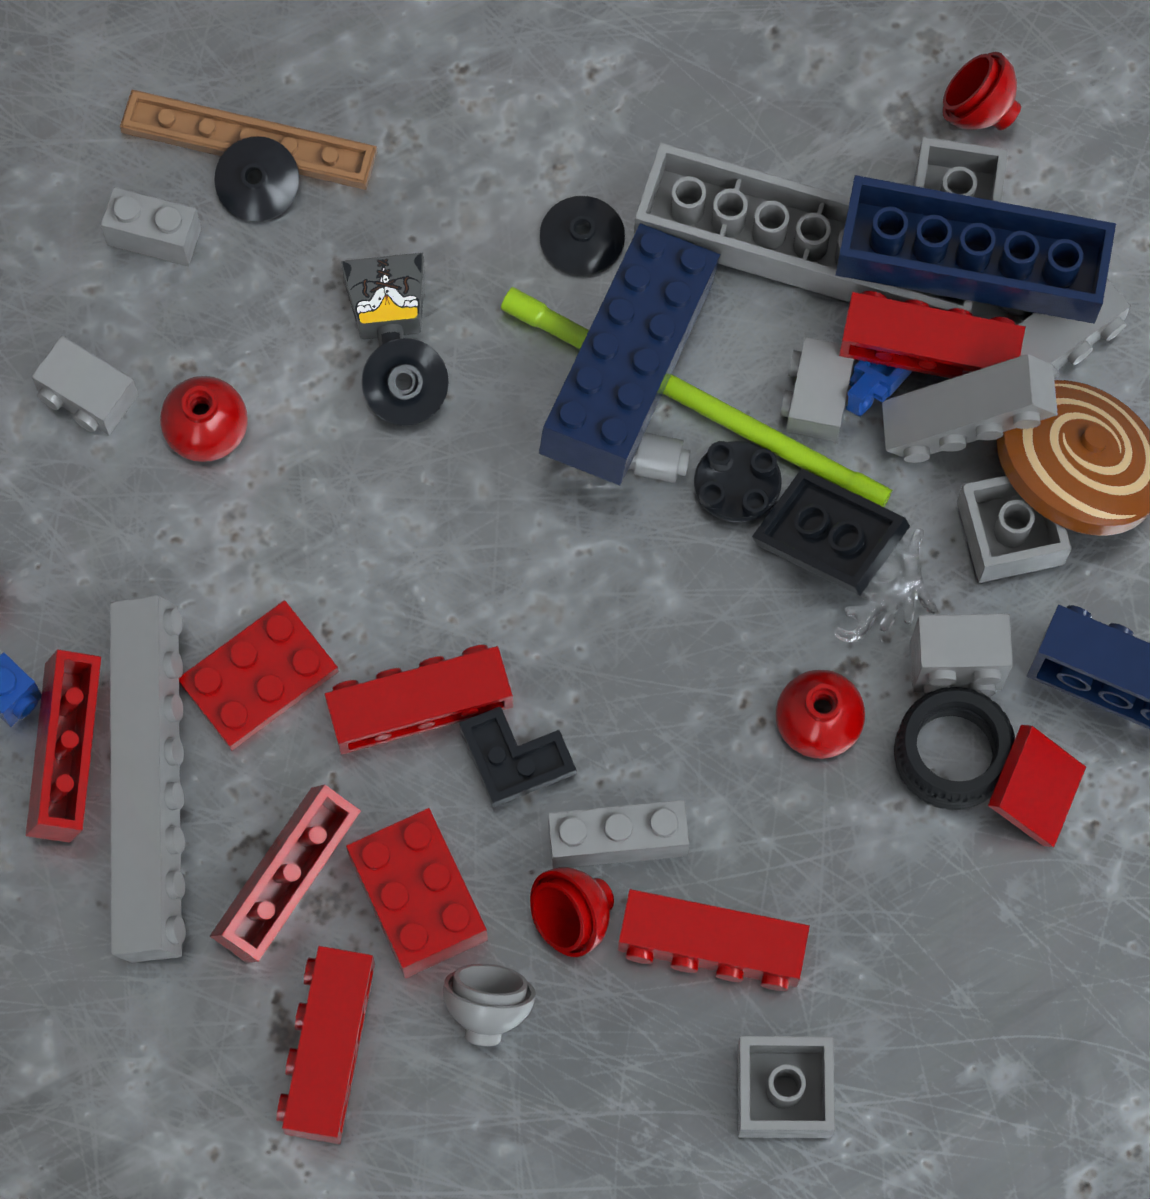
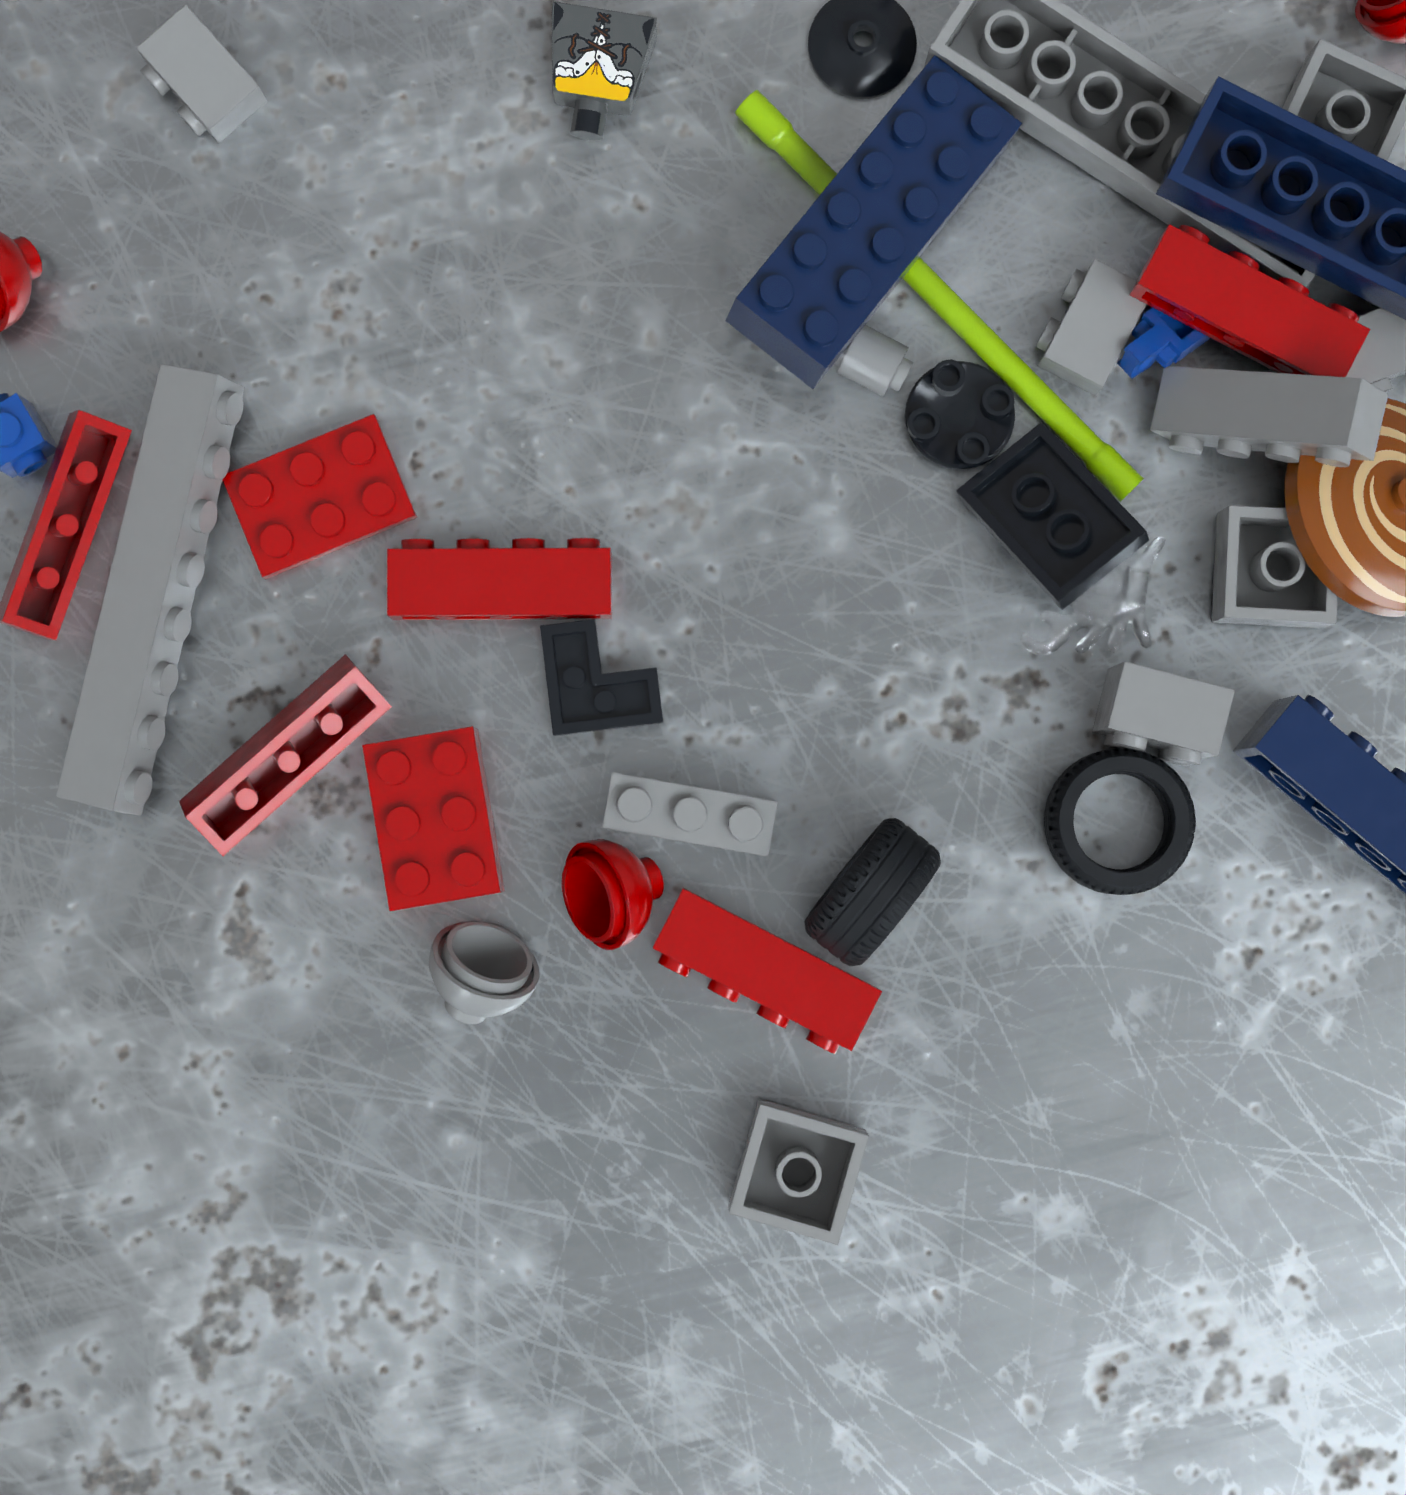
camera: 10 degrees right, 15 degrees up
red piece [160,376,248,462] -> none
red brick [276,946,375,1144] -> none
black dish [361,338,449,426] -> none
red piece [776,670,865,759] -> none
red tile [988,725,1086,847] -> none
none -> black tyre [804,818,941,966]

